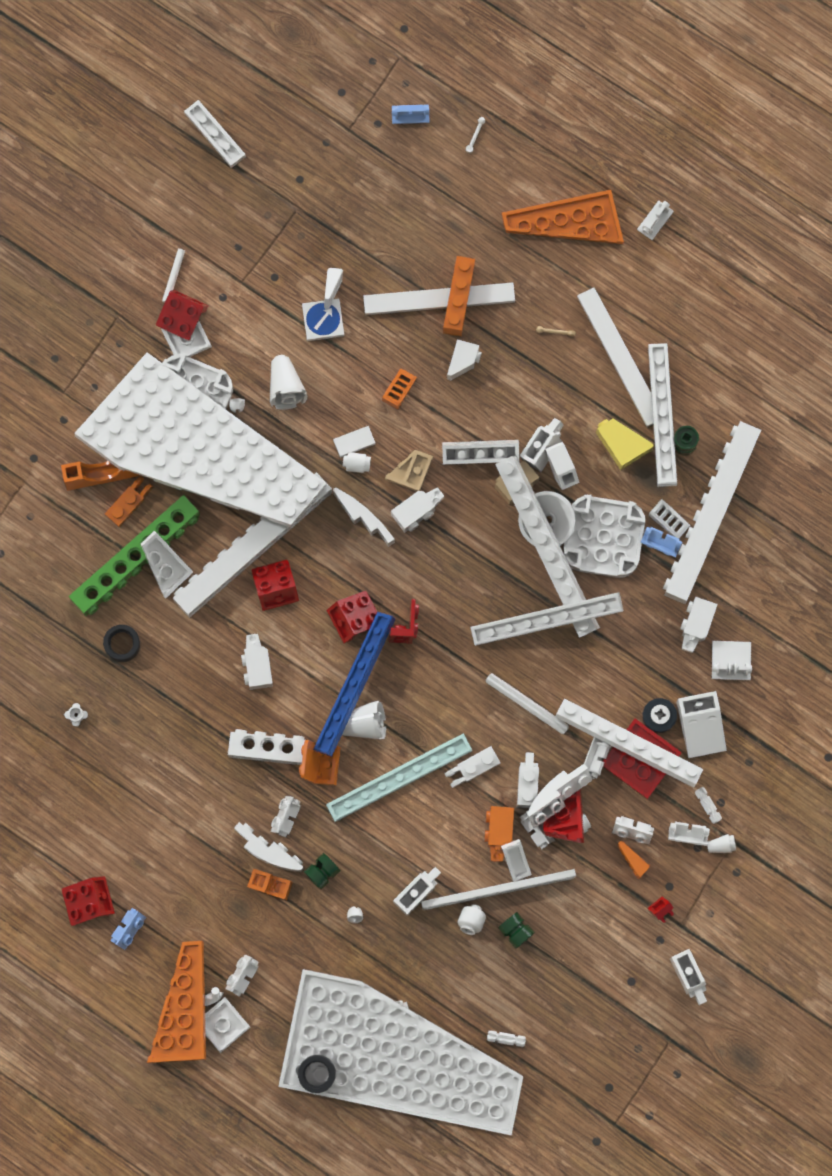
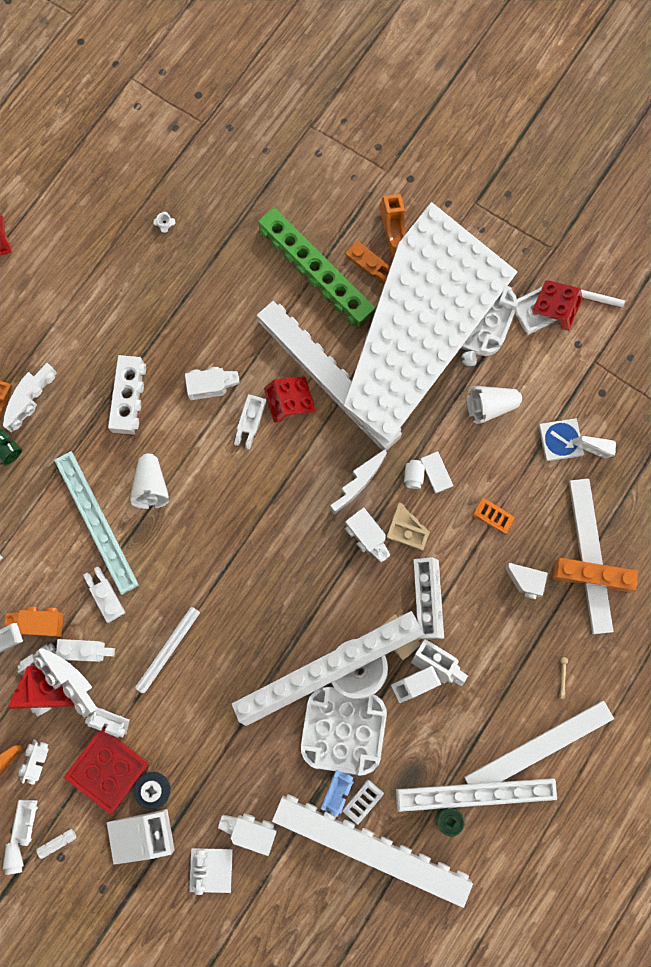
camera: 90 degrees right, 0 degrees up
black tyre [103,624,141,662] -> none
white wing [141,531,193,598] -> none
white hinge [271,796,301,837] -> none
orange bracket [299,740,341,785] -> none
blue tile [313,612,396,757] -> none
red bracket [326,591,377,644] -> none
red bracket [389,599,419,644] -> none
white tile [470,592,624,646] -> none
white plate [555,699,703,788] -> none
light yellow slope [596,419,654,470] -> none
none -> white hinge [234,394,267,449]

